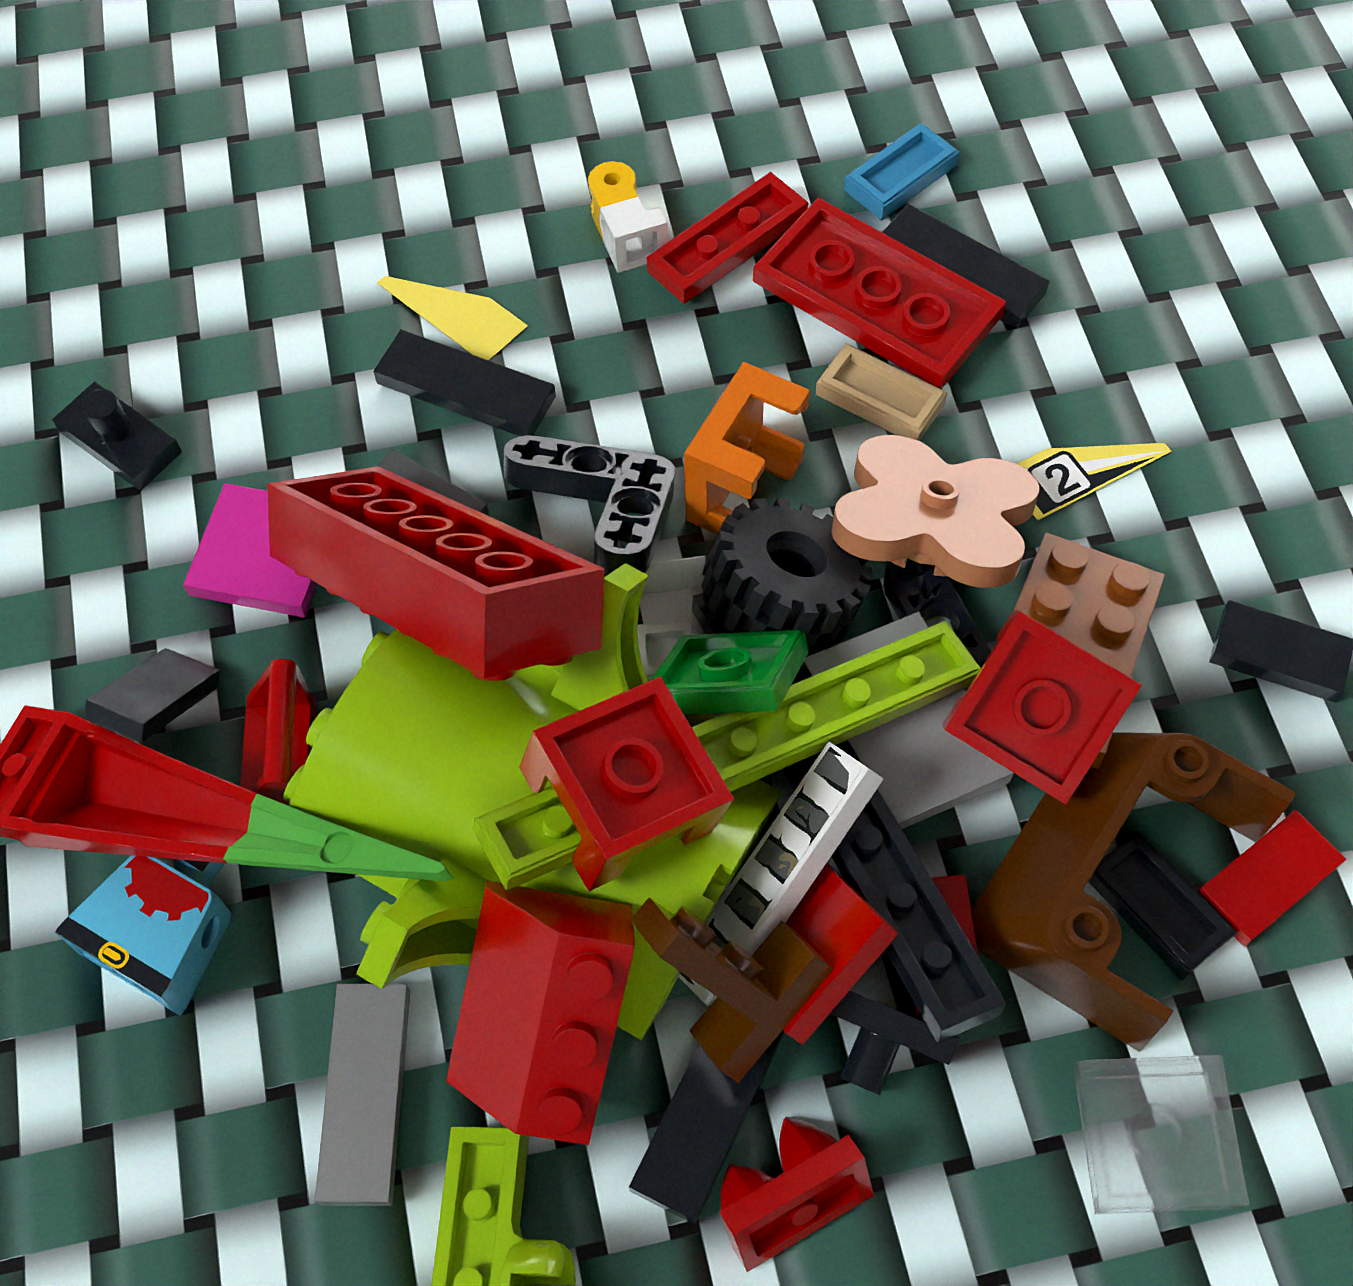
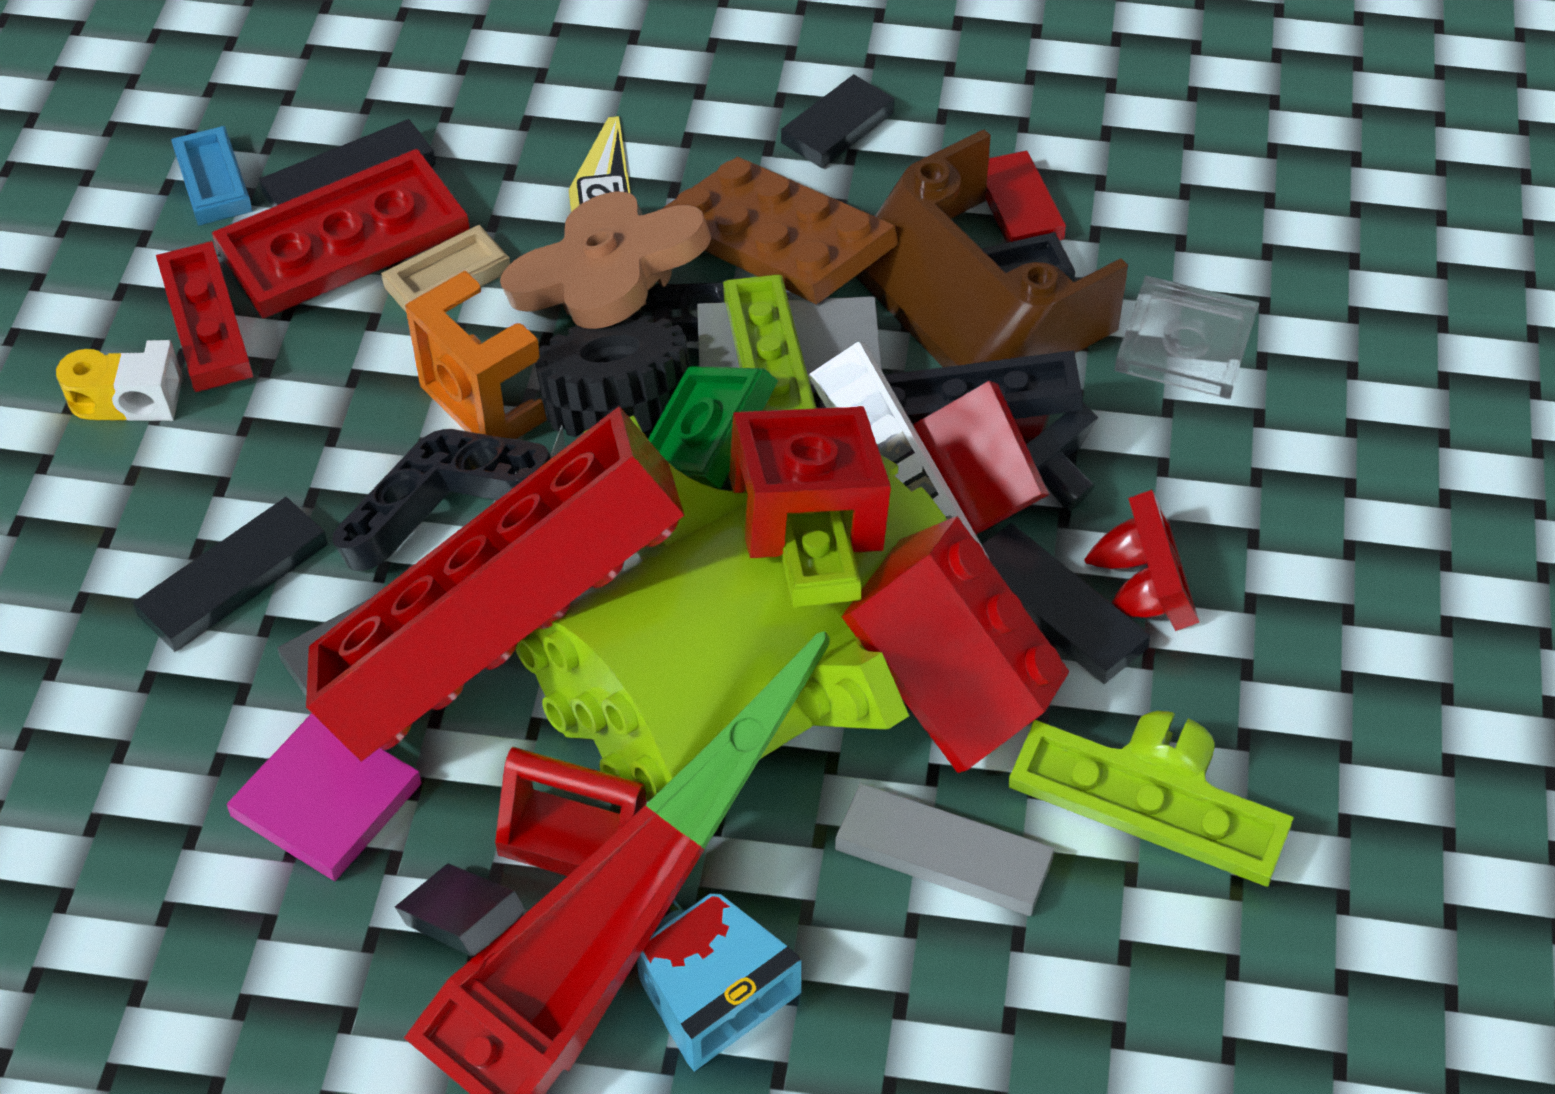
camera: 70 degrees left, 10 degrees down
black tile [52,381,182,491] -> none
light yellow sticker [377,276,528,361] -> none
reddish brown bracket [630,897,833,1083] -> none
red panel [942,610,1142,805] -> none

